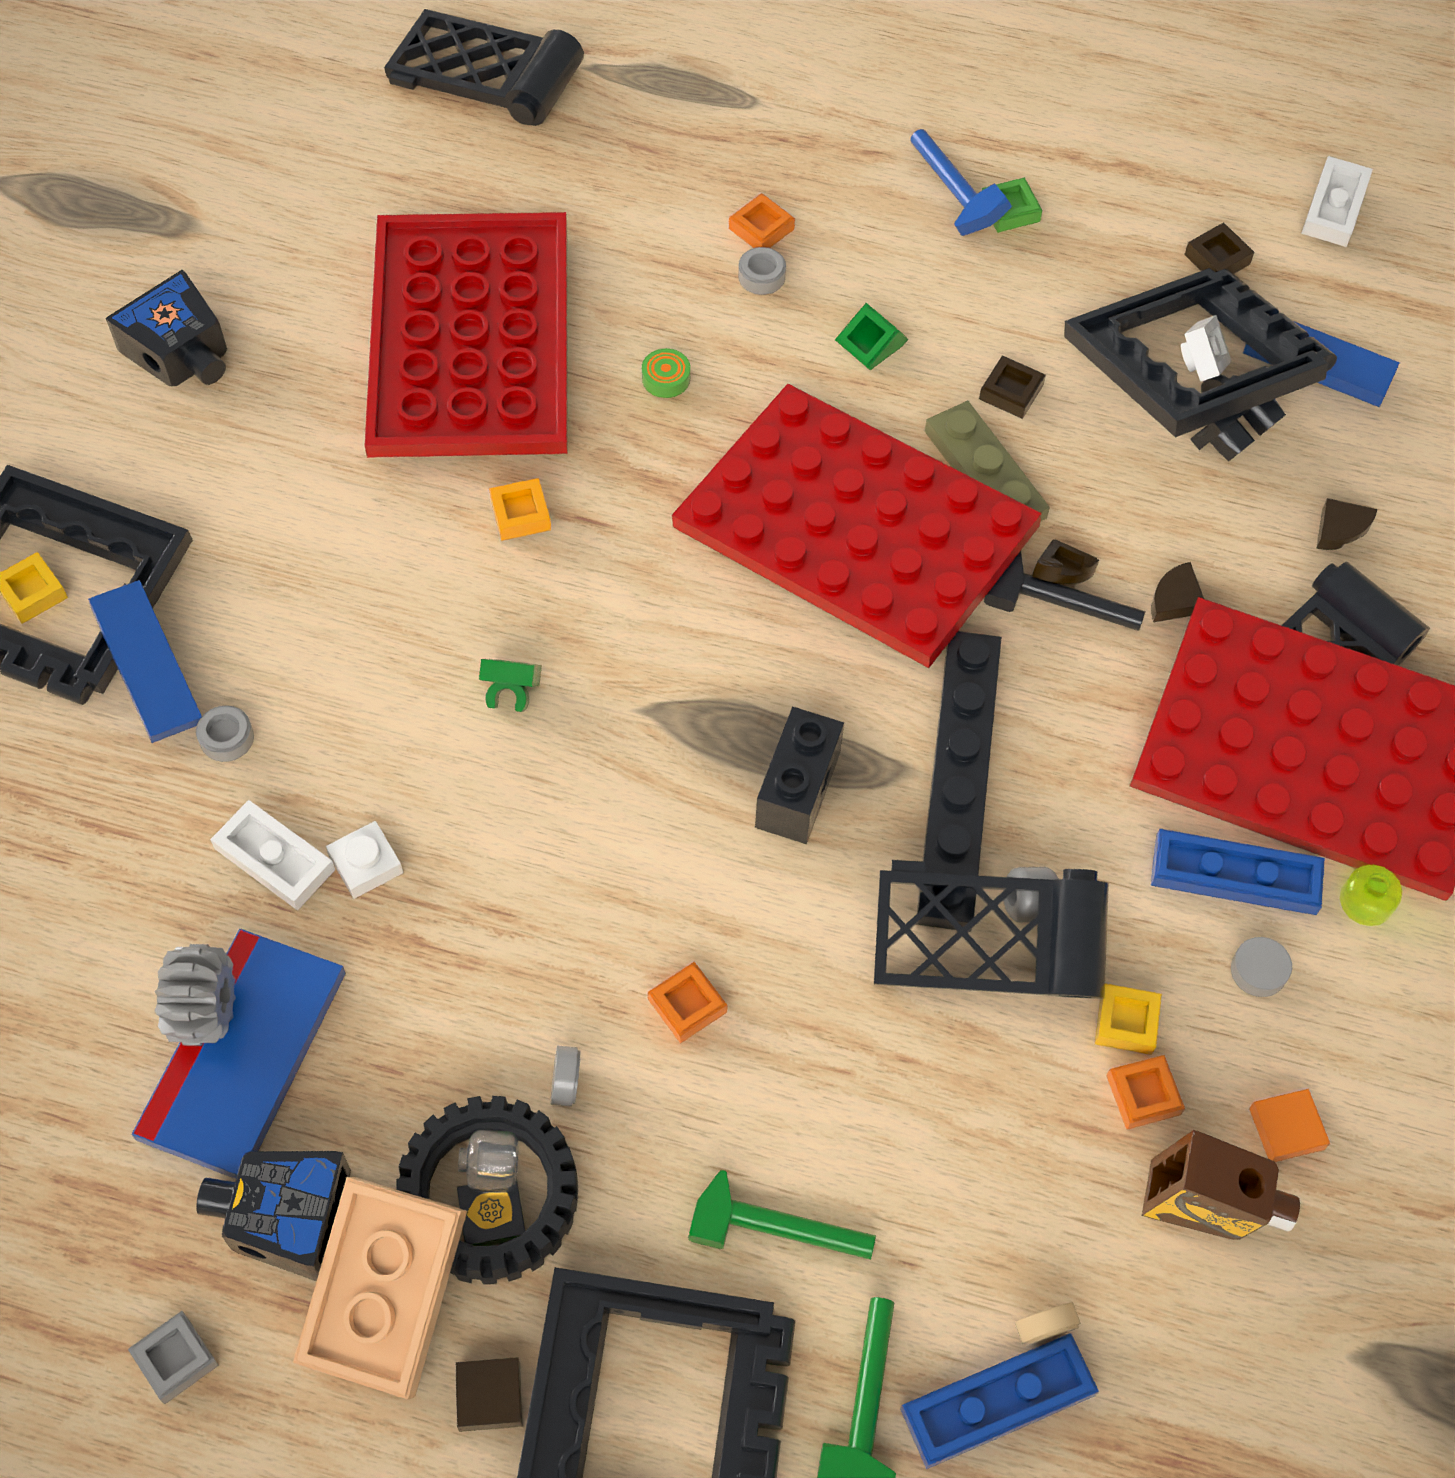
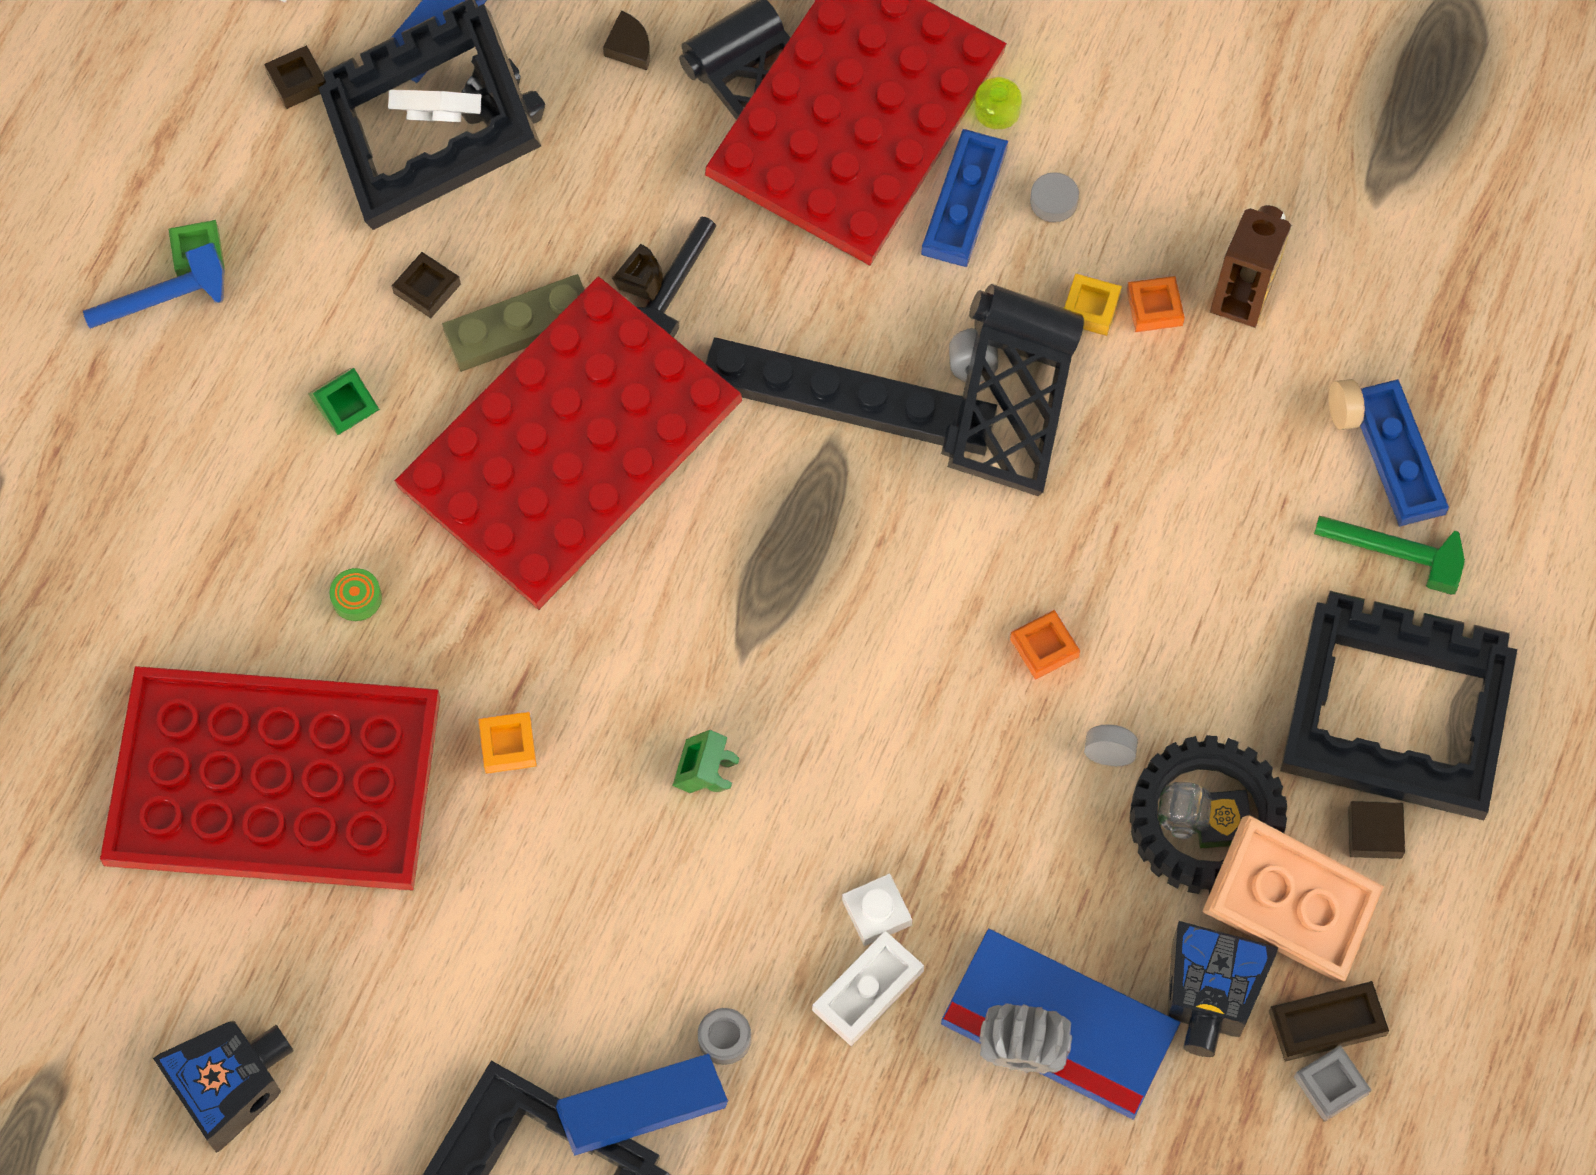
camera: 80 degrees left, 5 degrees up
green piece [688,1170,876,1260] -> none
orange tile [729,193,795,248] -> none
light grey tile [738,247,786,295] -> none
black brick [755,706,844,844] -> none
dark brown tile [1151,562,1204,623] -> none
orange tile [1249,1088,1330,1162] -> none
none -> dark brown tile [1269,981,1389,1062]

